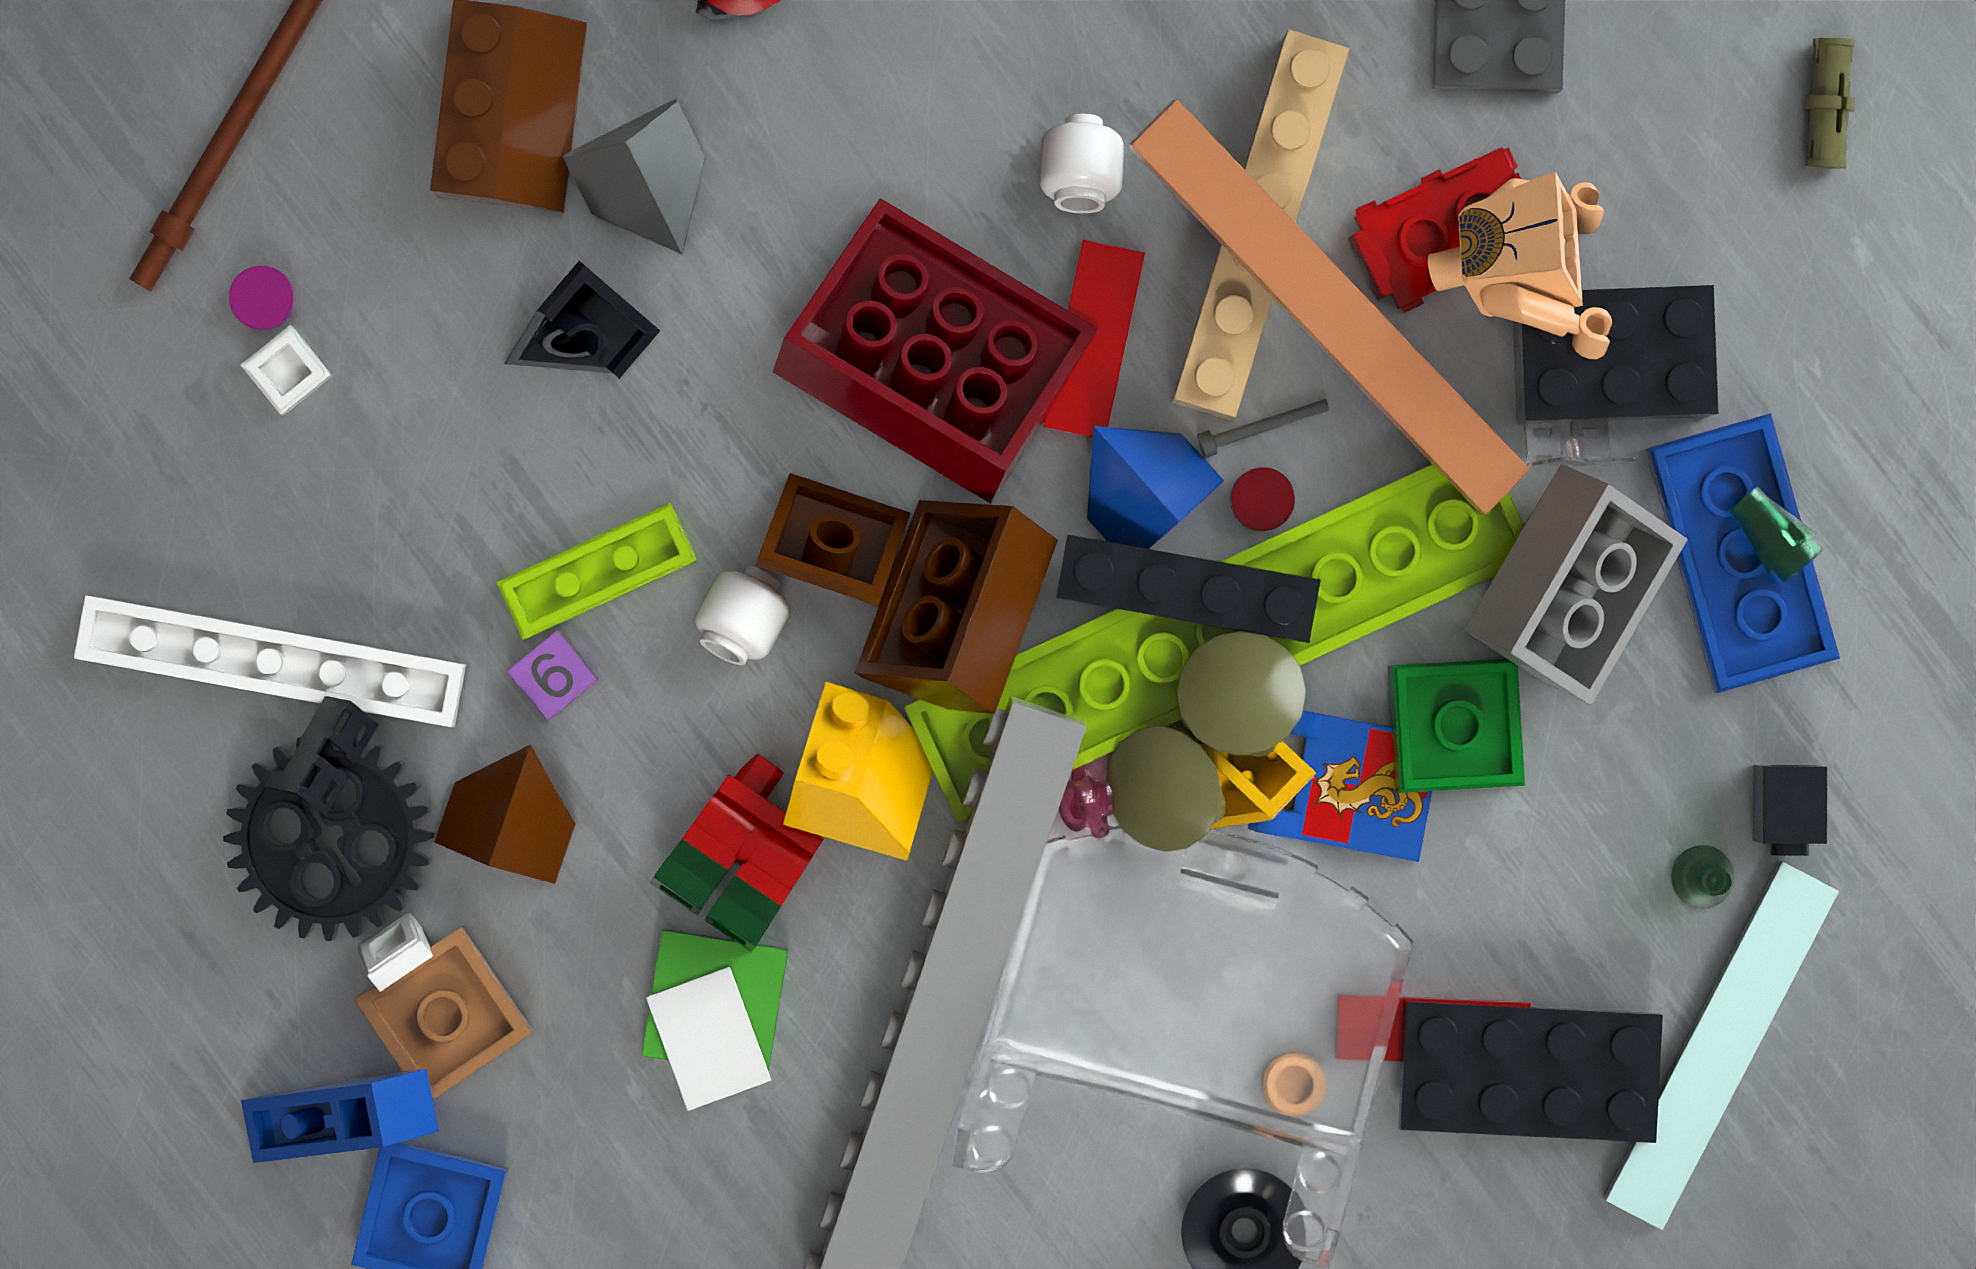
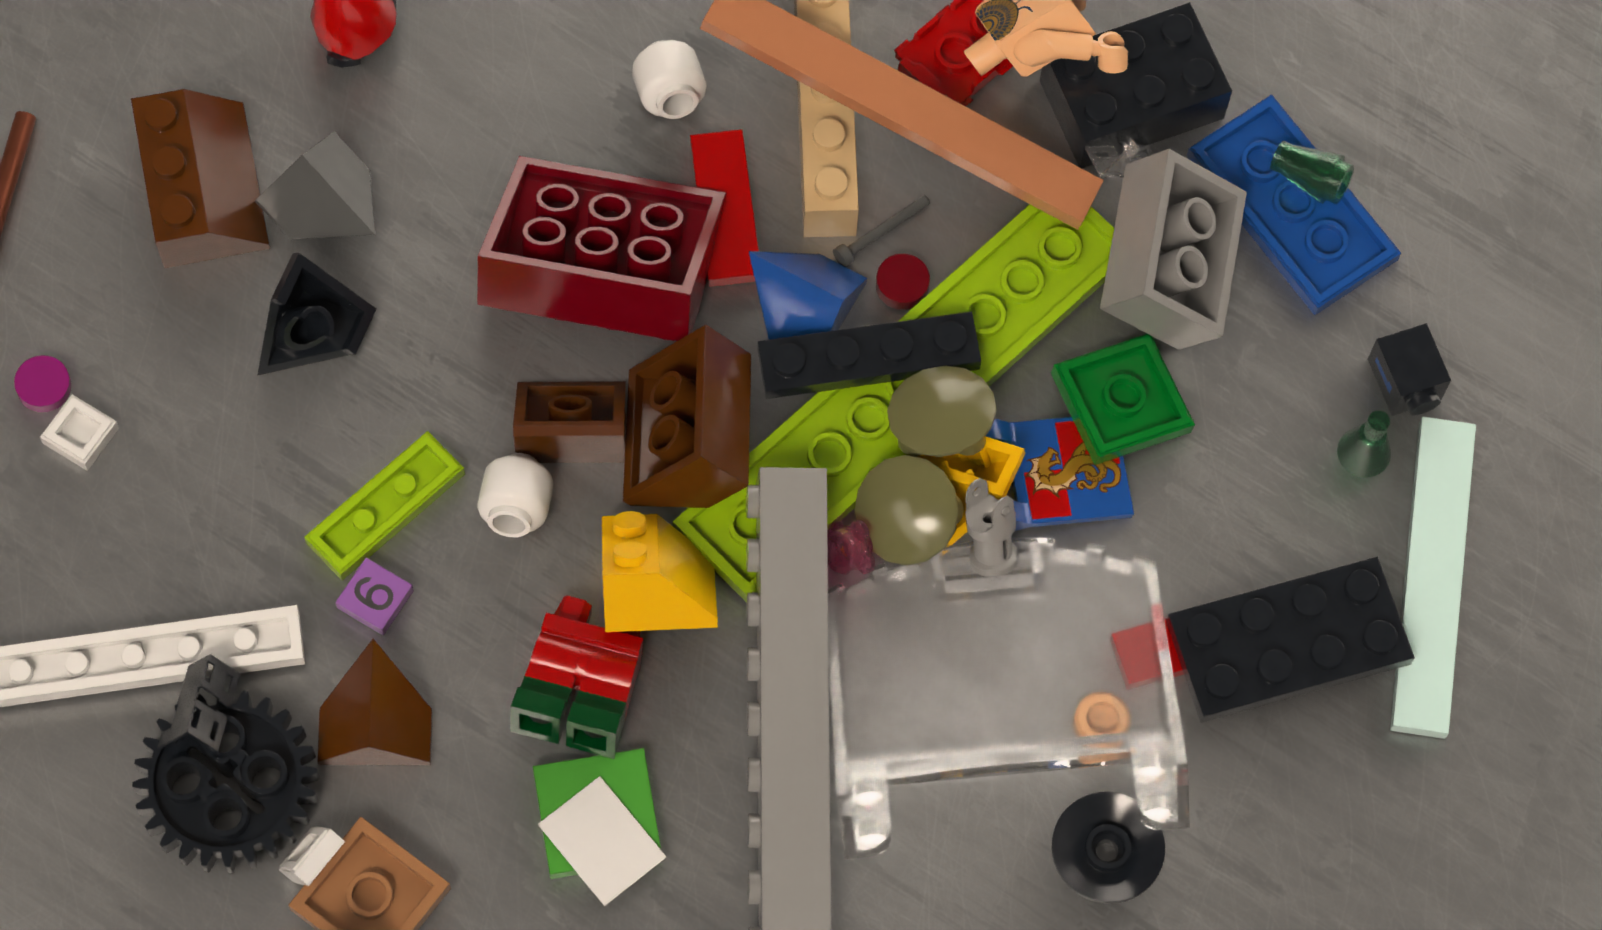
camera: 25 degrees left, 20 degrees down
none -> light grey piece [965,478,1018,577]

